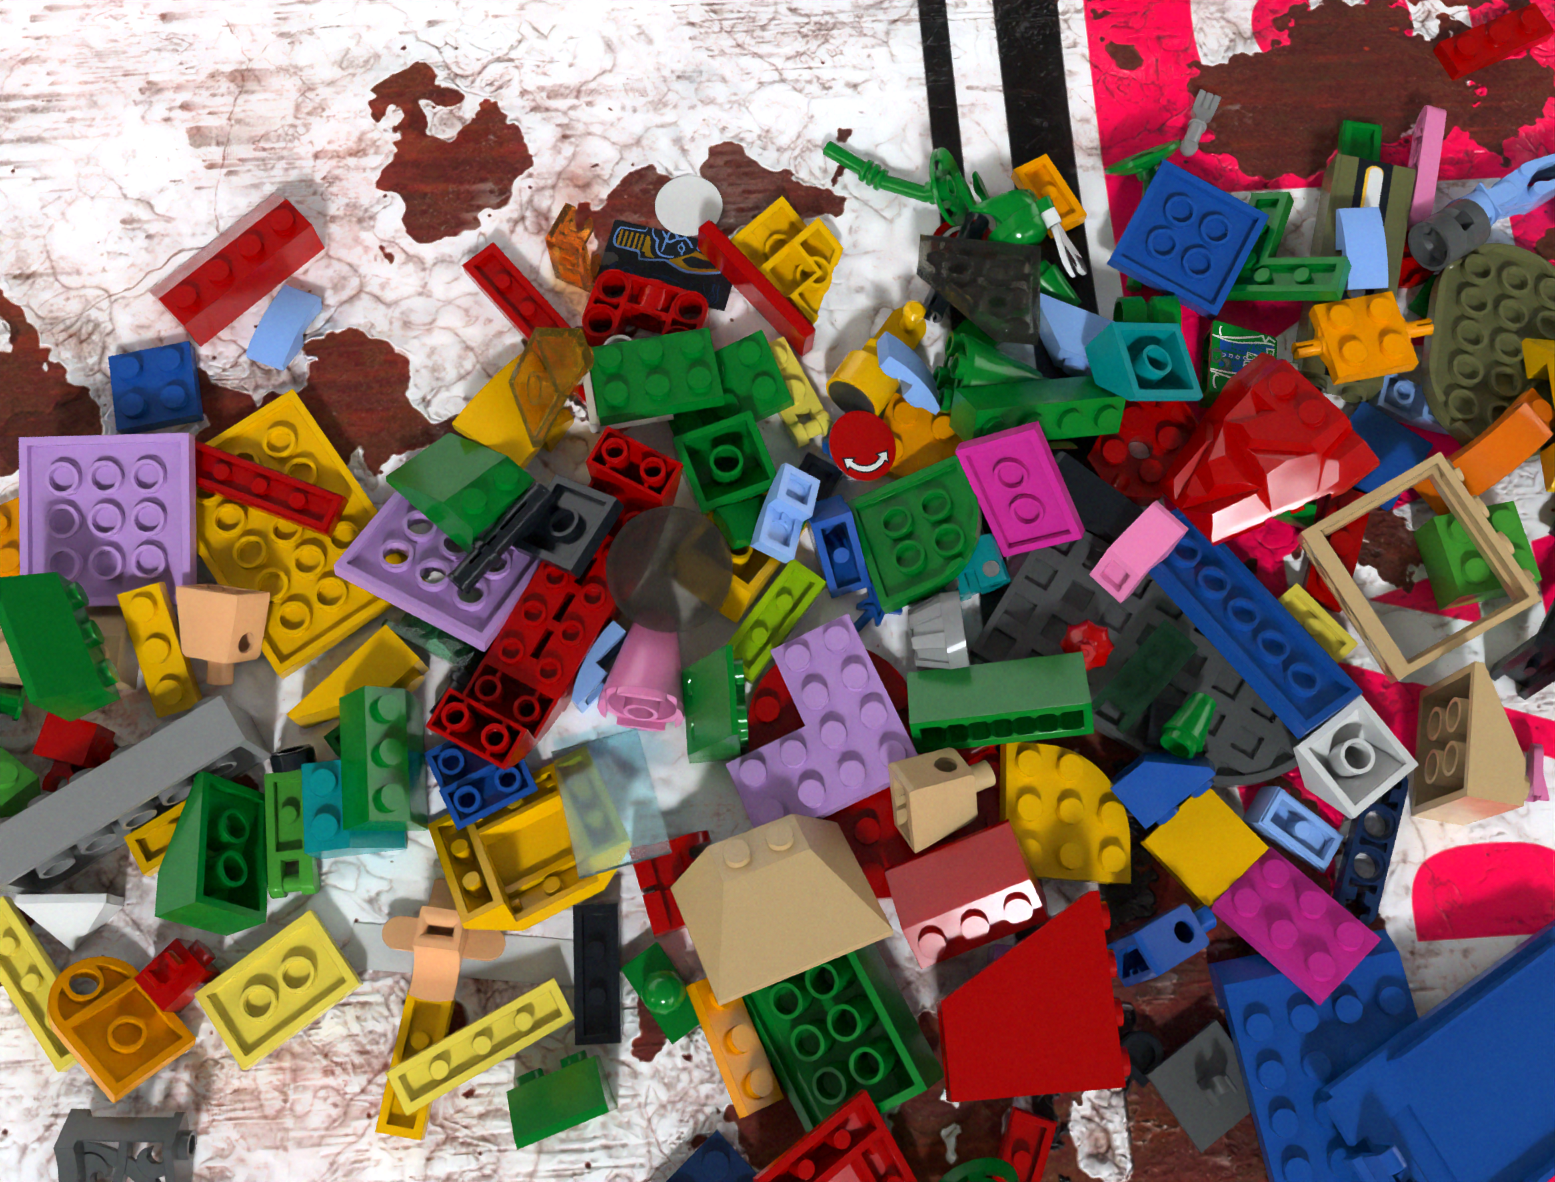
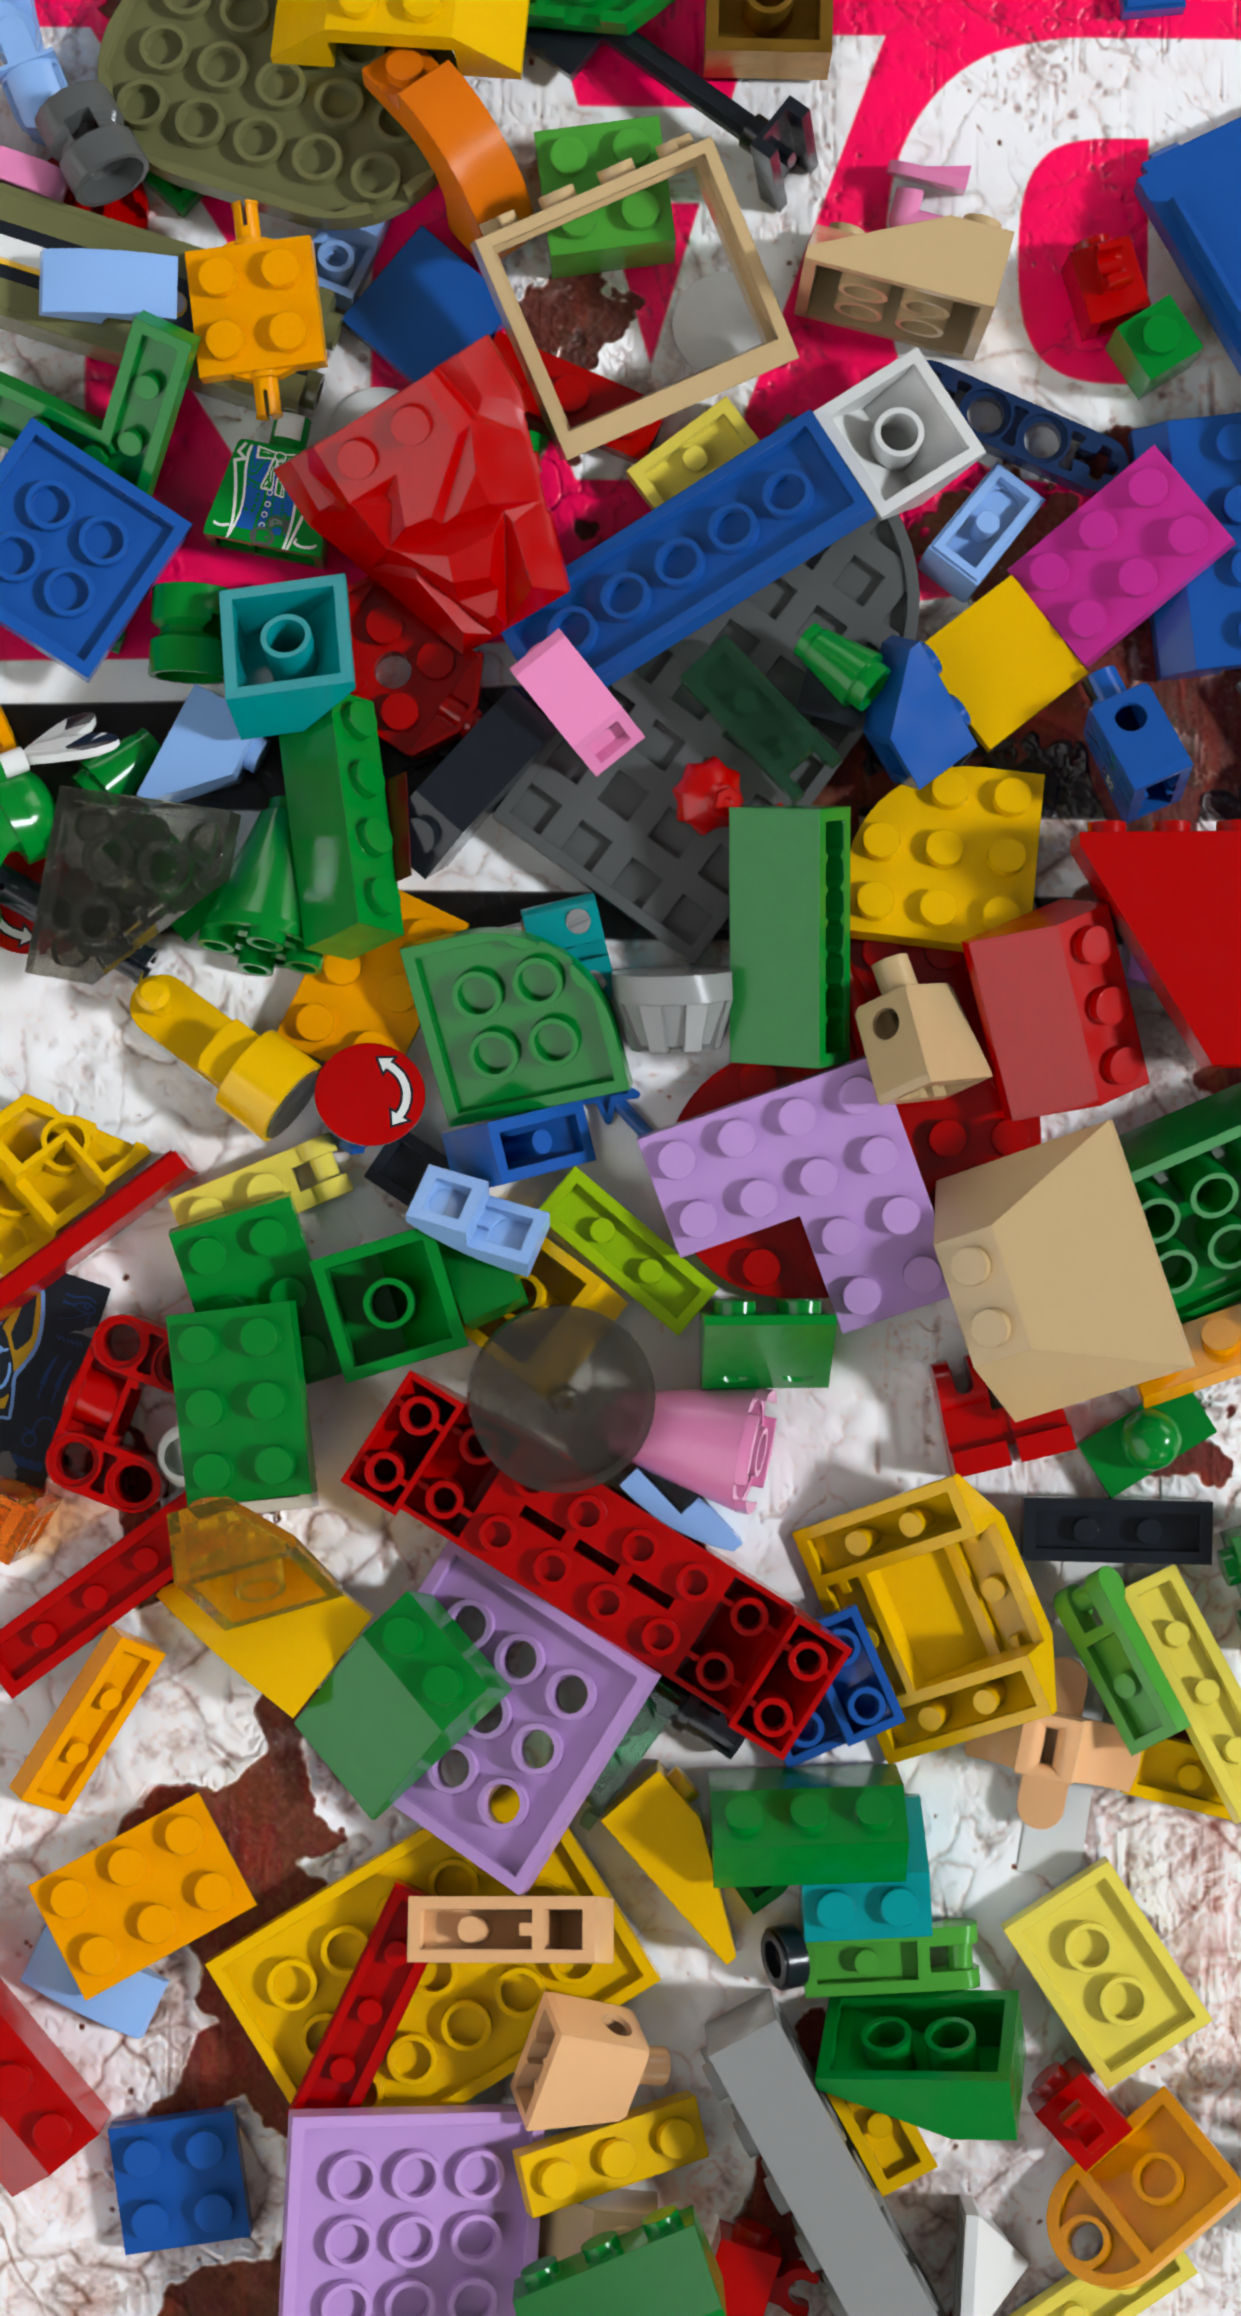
camera: 85 degrees left, 15 degrees up
black pin [446,480,555,595] -> none
black tile [512,474,625,579] -> none
clear light blue piece [551,728,672,879] -> none
light blue slope [876,331,940,415] -> none
dark pink plate [955,421,1085,557] -> none
none -> light orange plate [9,1625,166,1815]
none -> light orange plate [28,1792,257,2001]
none -> light nougat slope [407,1896,614,1964]
none -> bright green plate [1053,1566,1191,1756]
none -> red brick [1061,233,1151,342]
none -> green brick [1105,294,1204,400]

